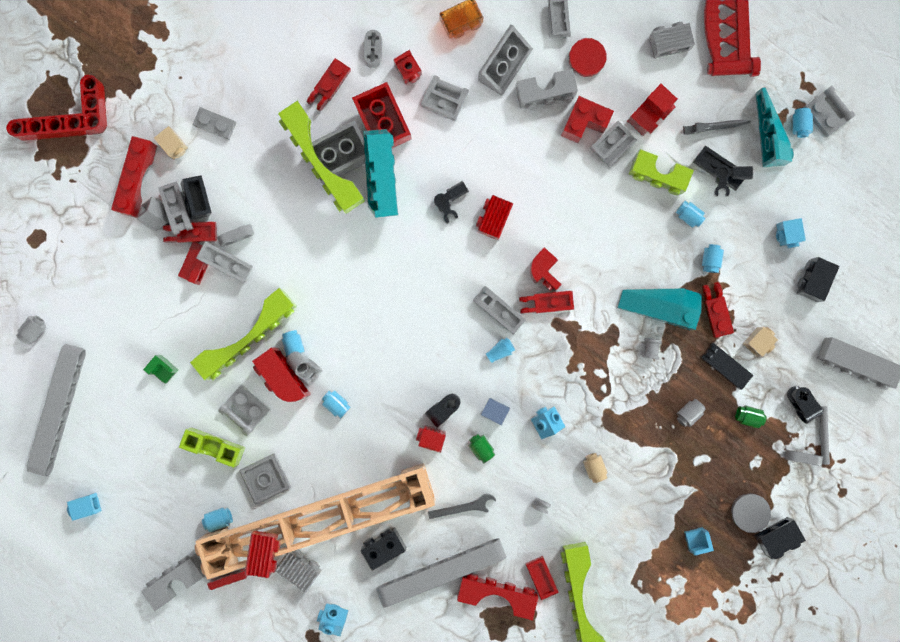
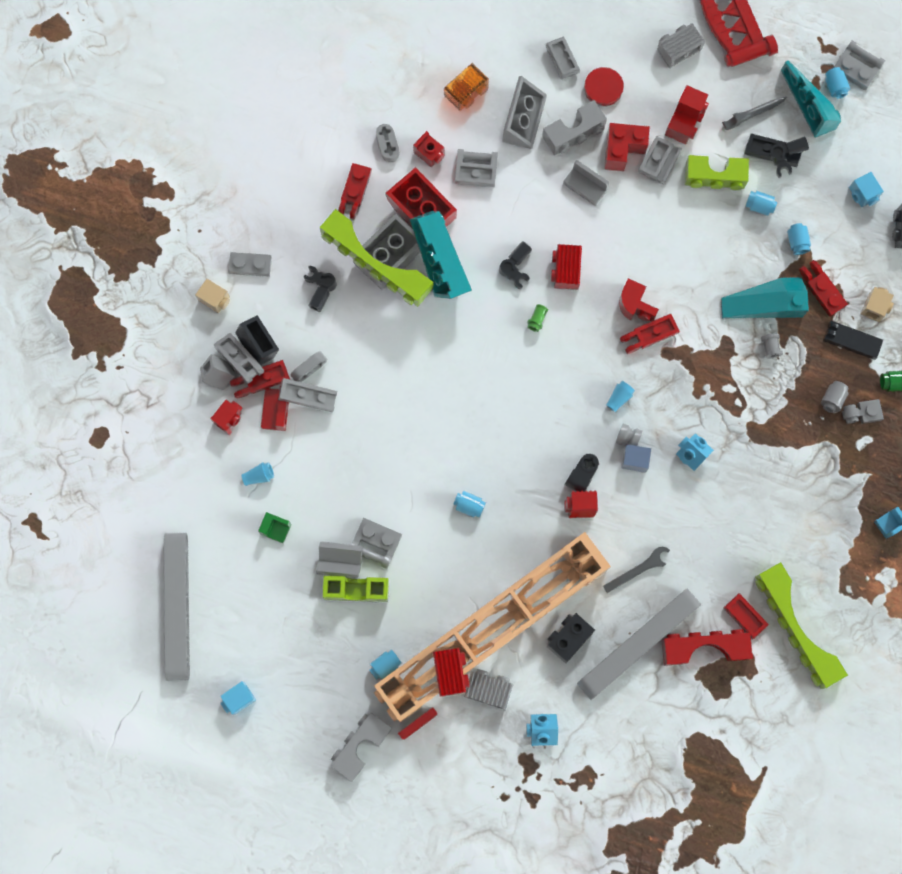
camera: 20 degrees left, 10 degrees down
red beam [6,75,107,141] -> none
light grey brick [16,315,46,344] -> none
red arch [111,136,158,218] -> none
lime arch [190,288,297,380] -> none
light grey tile [239,453,291,505] -> none
red brick [252,347,311,402] -> none
medium azure brick [281,330,305,357] -> none
light grey piece [286,351,323,385] -> none
green brick [468,434,495,464] -> none
light grey plate [473,286,526,335] -> none
light grey bush [532,498,551,514] -> none
tan brick [583,453,608,483] -> none
none -> red brick [210,400,243,435]
none -> medium azure cone [241,462,274,486]
none -> black bar [304,266,337,312]
none -> light grey panel [316,542,362,578]
none -> bright green pin [527,304,548,332]
none -> light grey panel [563,160,609,206]
none -> light grey wheel [616,423,642,446]
none -> light grey plate [842,399,884,424]

